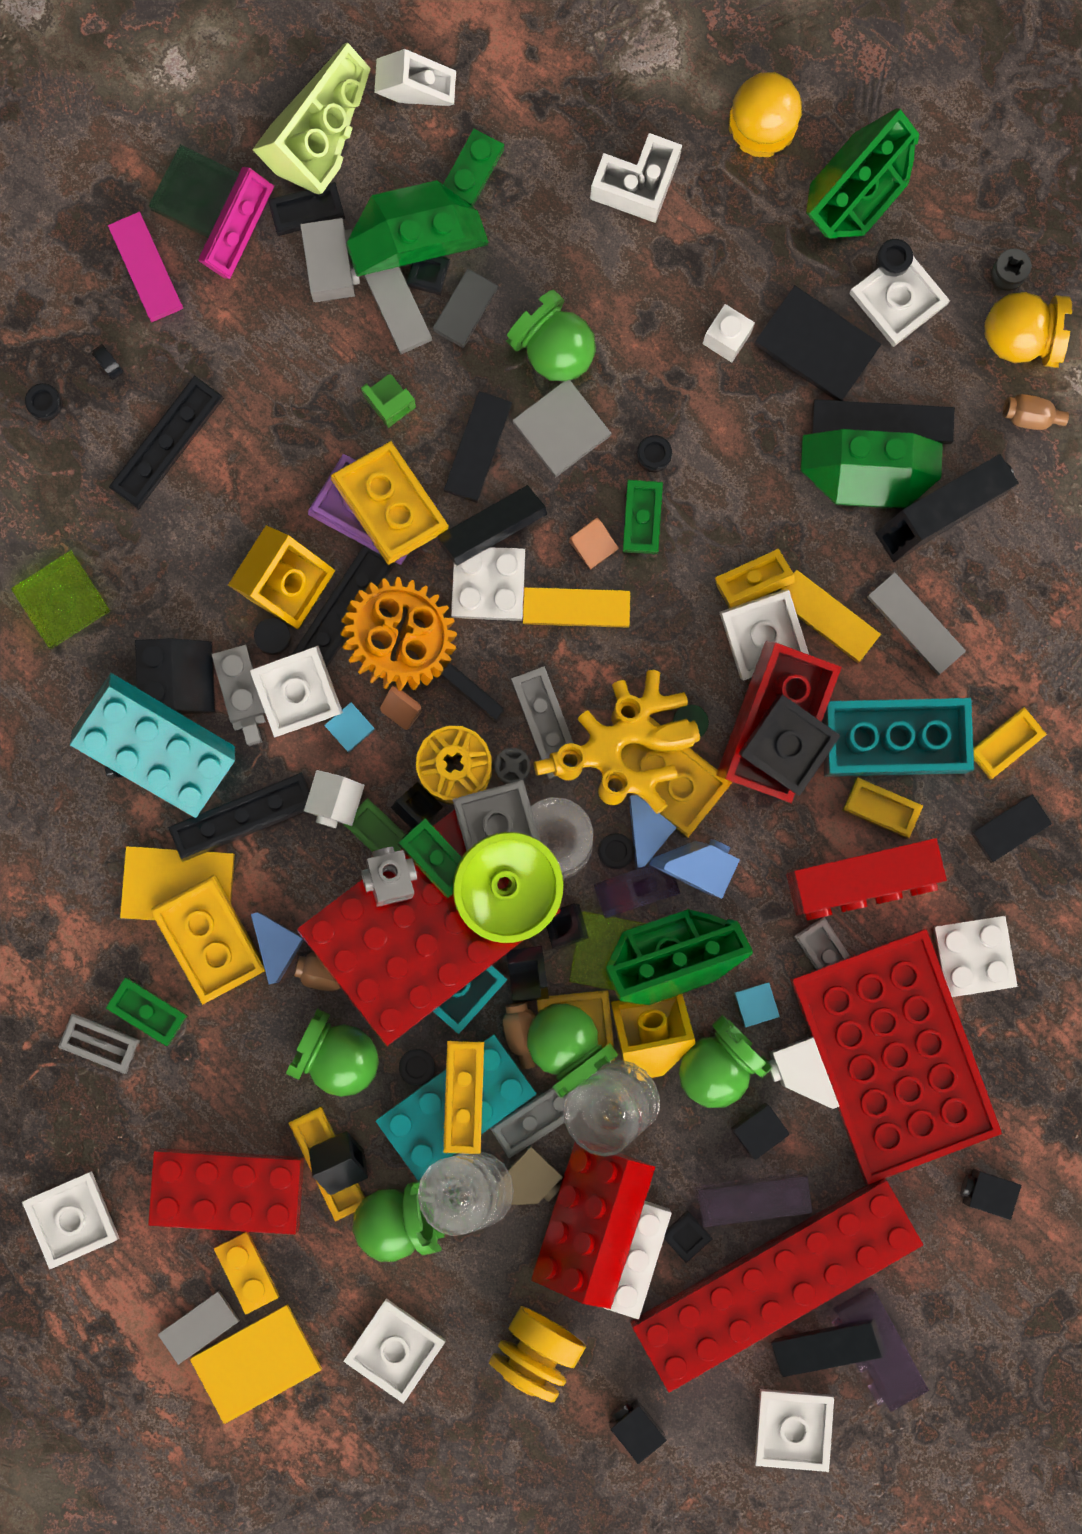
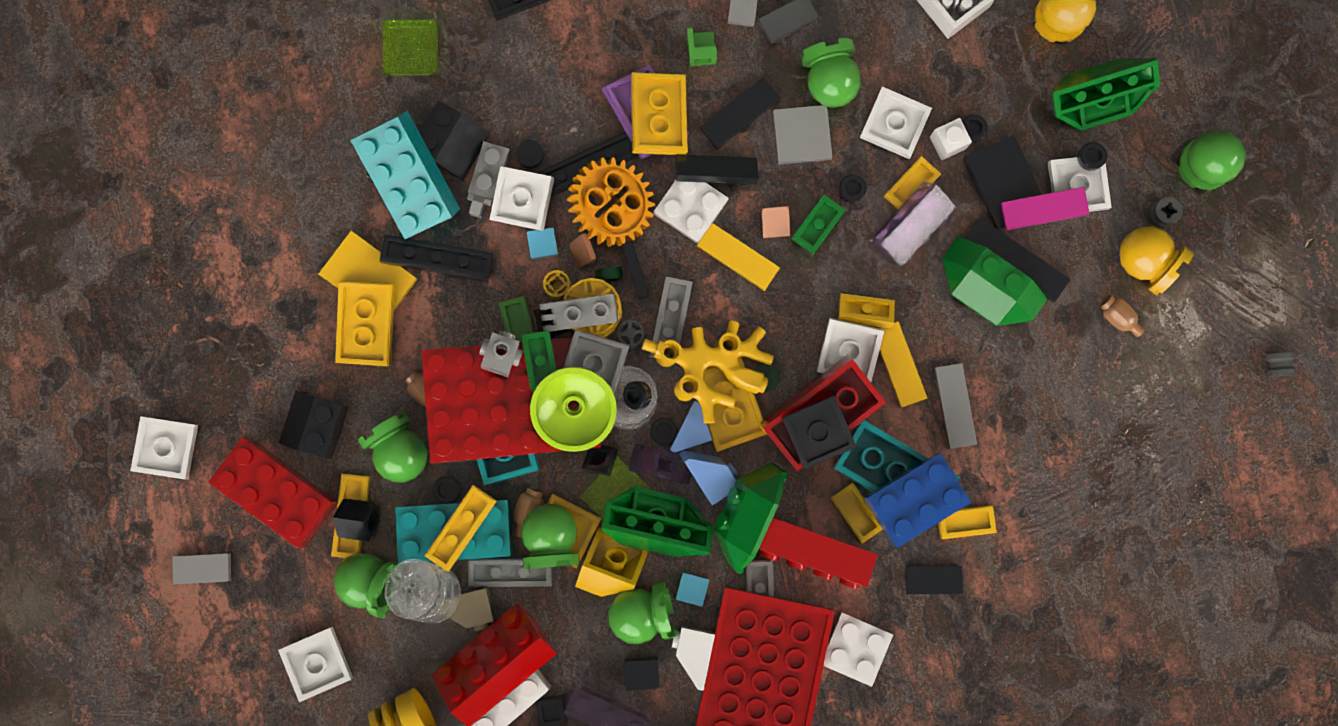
camera: 40 degrees right, 0 degrees up
light grey tile [58,1013,140,1074] -> none
green plate [106,977,188,1046] -> none
yellow tile [190,1304,322,1424] -> none
yellow plate [214,1232,280,1315] -> none
yellow slope [228,525,336,630] -> none
medium blue slope [251,912,304,984] -> none
white brick [304,770,365,829] -> none
black panel [507,946,549,1003] -> none
clear wheel [563,1060,660,1157] -> none
black slope [875,454,1019,563] -> none
none -> black slope [279,391,349,459]
none -> light grey hinge [539,293,619,332]
none -> yellow wheel [543,270,572,301]
none -> dark green tile [595,267,623,282]
none -> black tile [623,381,652,410]
none -> green wedge [714,463,787,574]
none -> white plate [860,87,932,159]
none -> blue brick [863,453,971,547]
none -> brick [869,182,956,267]
none -> yellow tile [884,156,941,215]
none -> black tile [962,115,988,143]
none -> dark pink tile [1001,187,1090,231]
none -> bright green tile [1178,130,1246,191]

